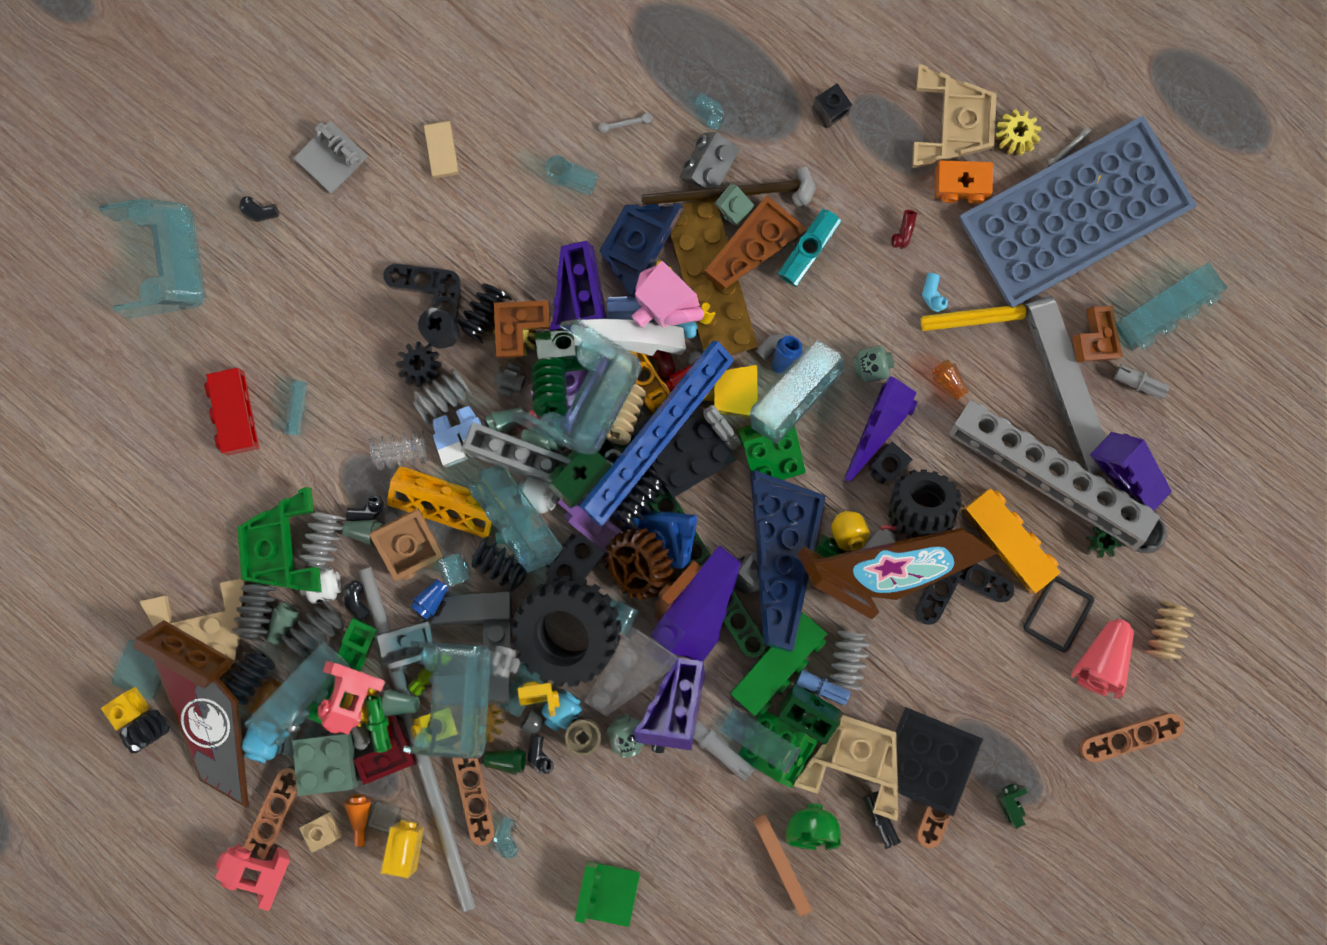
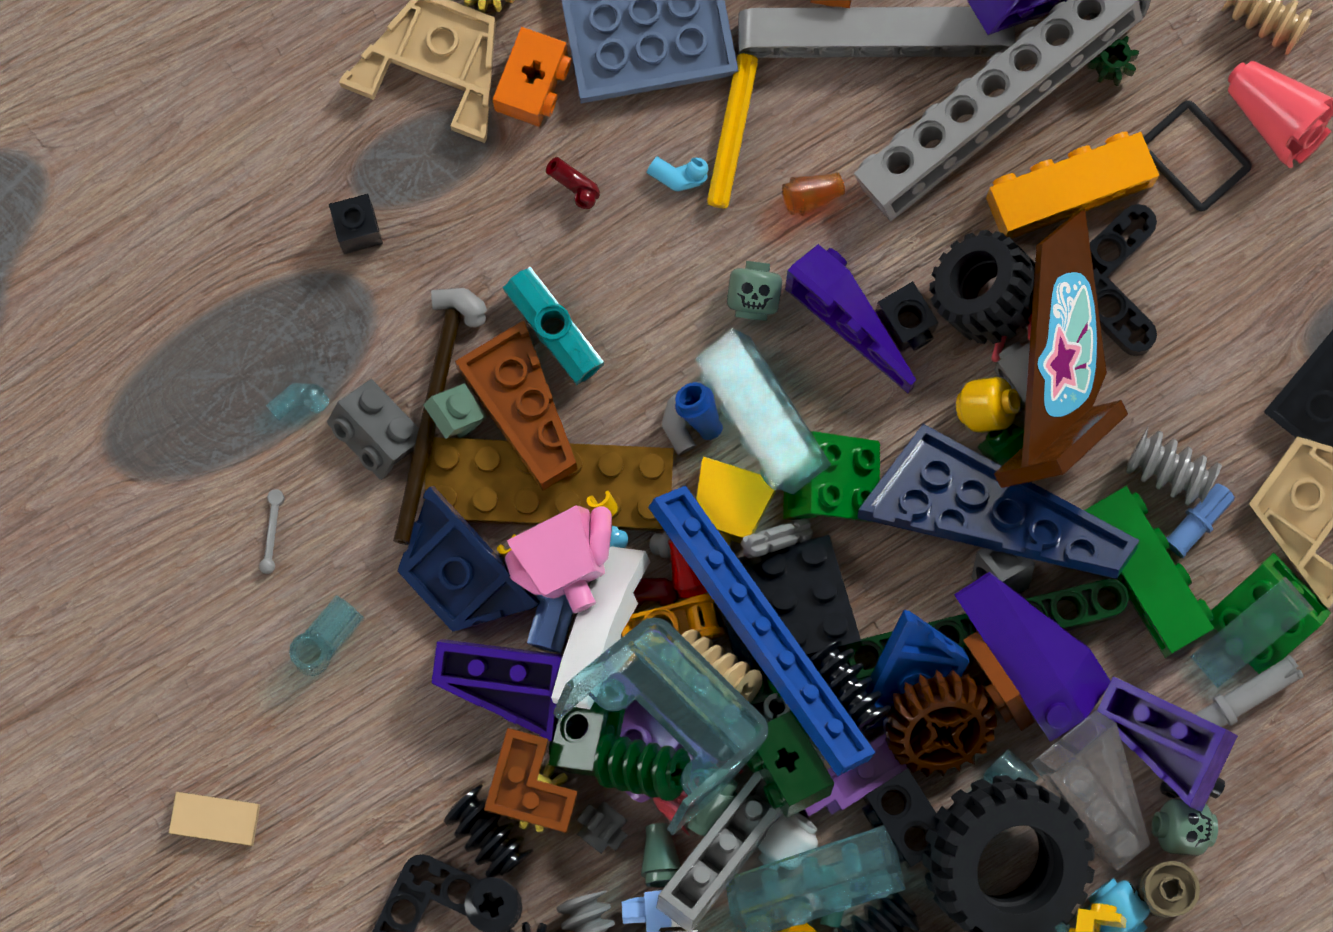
camera: 70 degrees left, 5 degrees down
dark green brick [778,683,841,745] -> none

